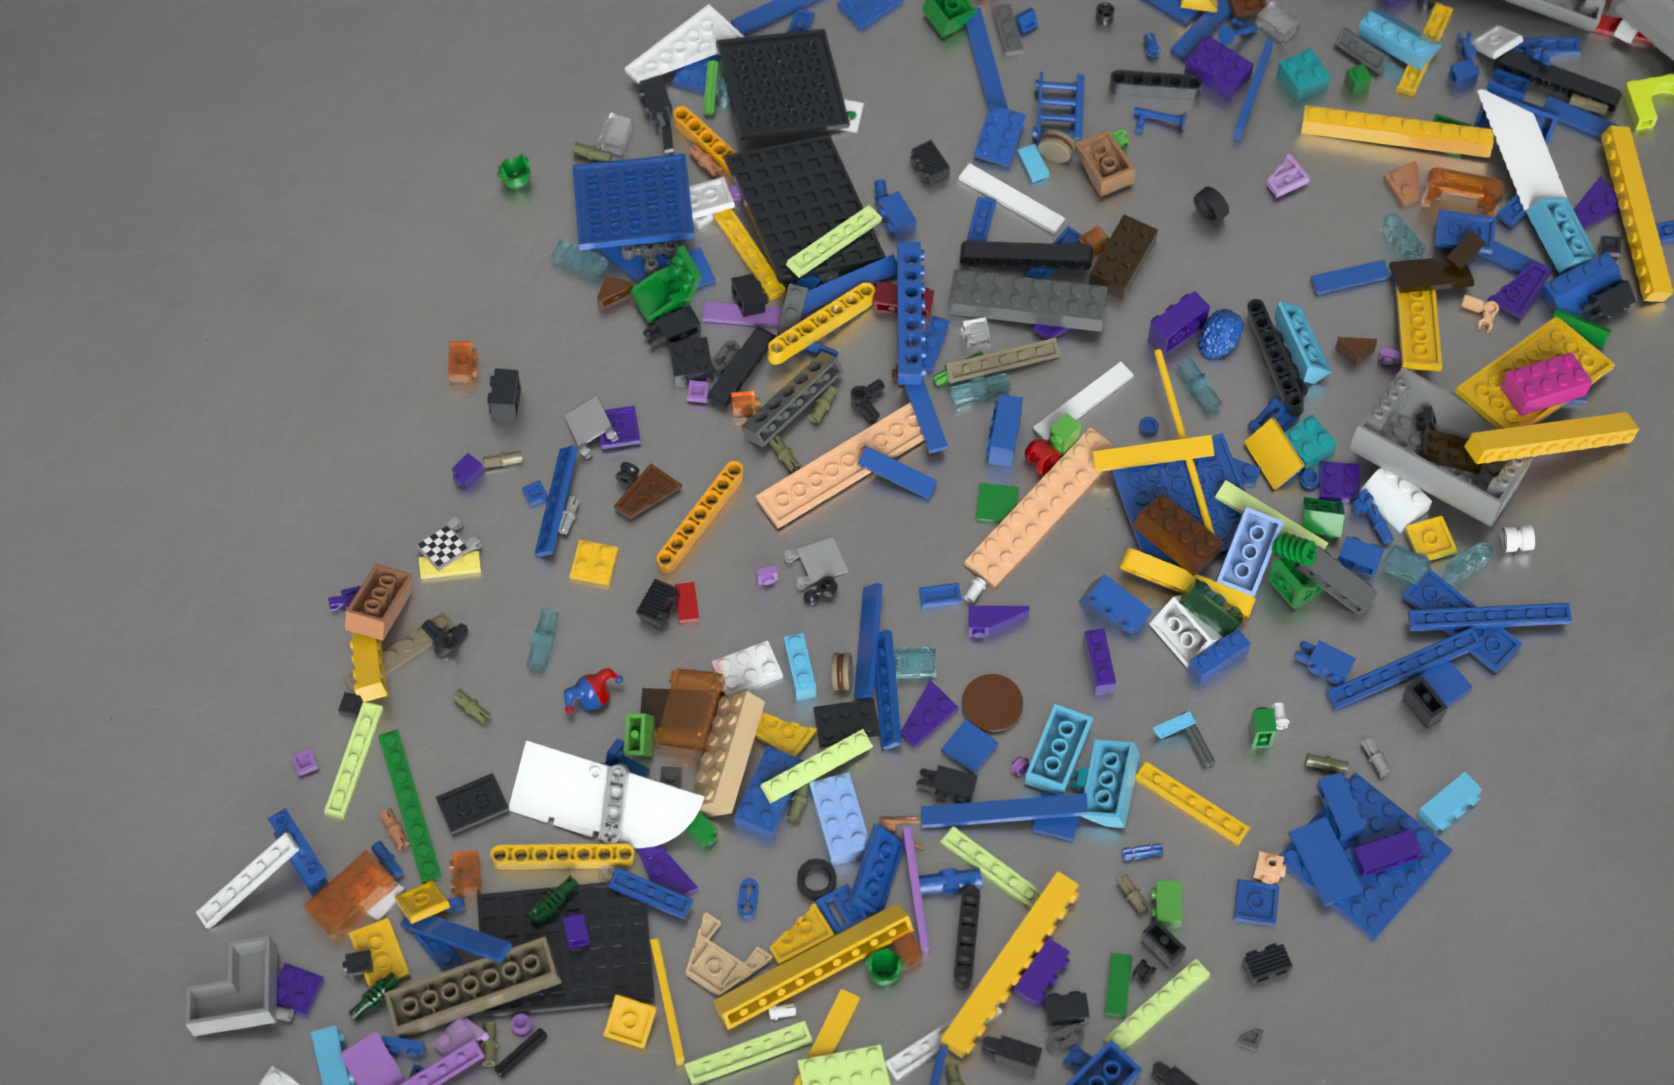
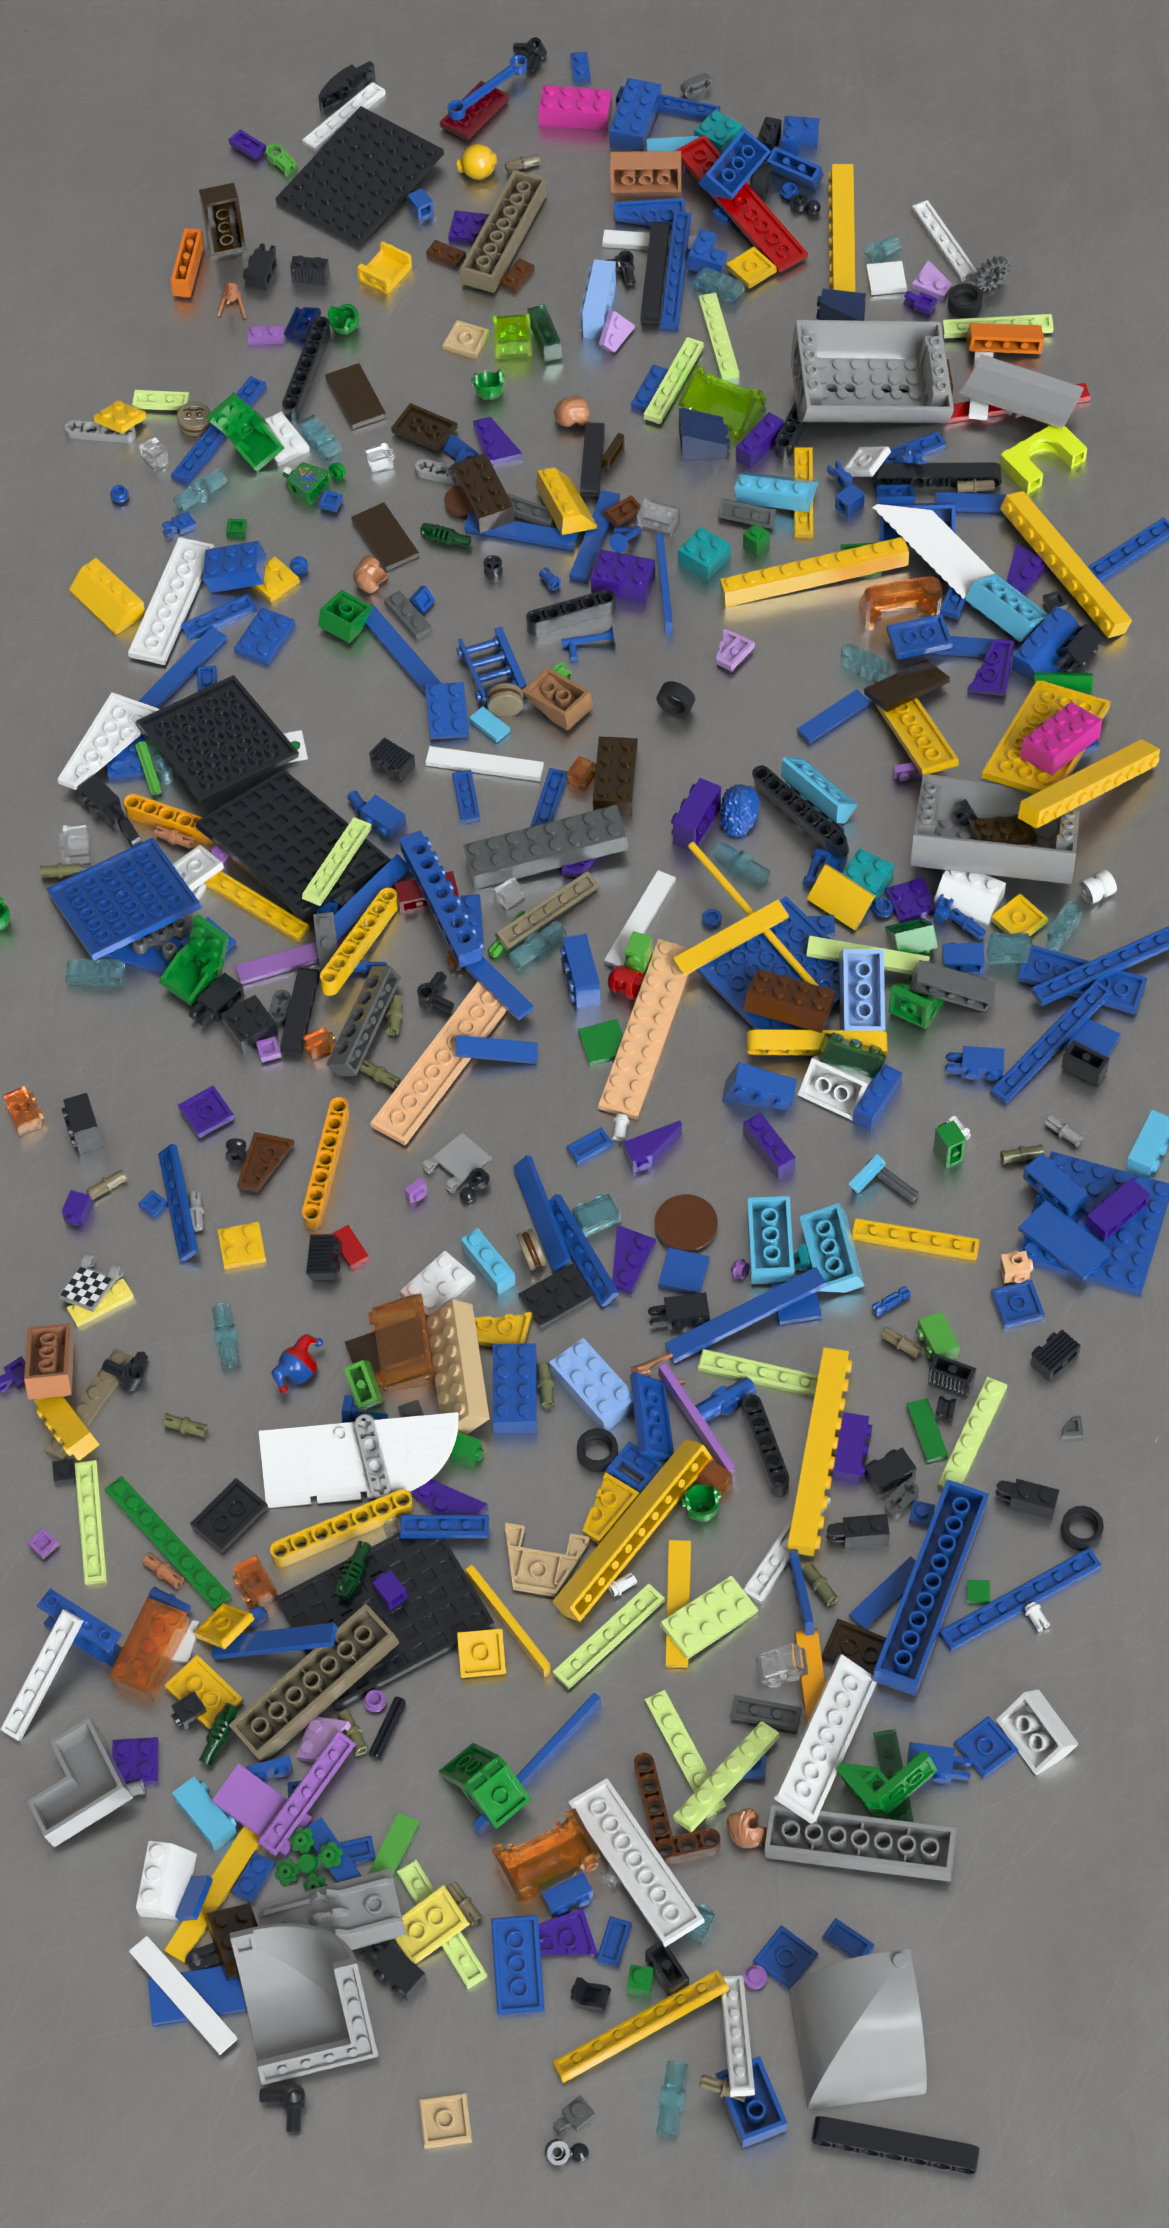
camera: 20 degrees left, 5 degrees down
blue tile [413,933,465,972] -> none
light grey flag [565,396,619,459] -> none
reddish brown slope [597,275,633,310] -> none
black brick [731,273,768,317] -> none
blue beam [737,878,759,919] -> none
yellowish green plate [760,729,873,804] -> none
black beam [959,241,1093,270] -> none
green piece [1272,532,1317,566] -> none
reddish brown slope [1335,337,1377,367] -> none
nougat wing [1383,161,1420,207] -> none
dark brown tile [1446,231,1486,271] -> none
light nougat bar [1461,294,1499,333] -> none

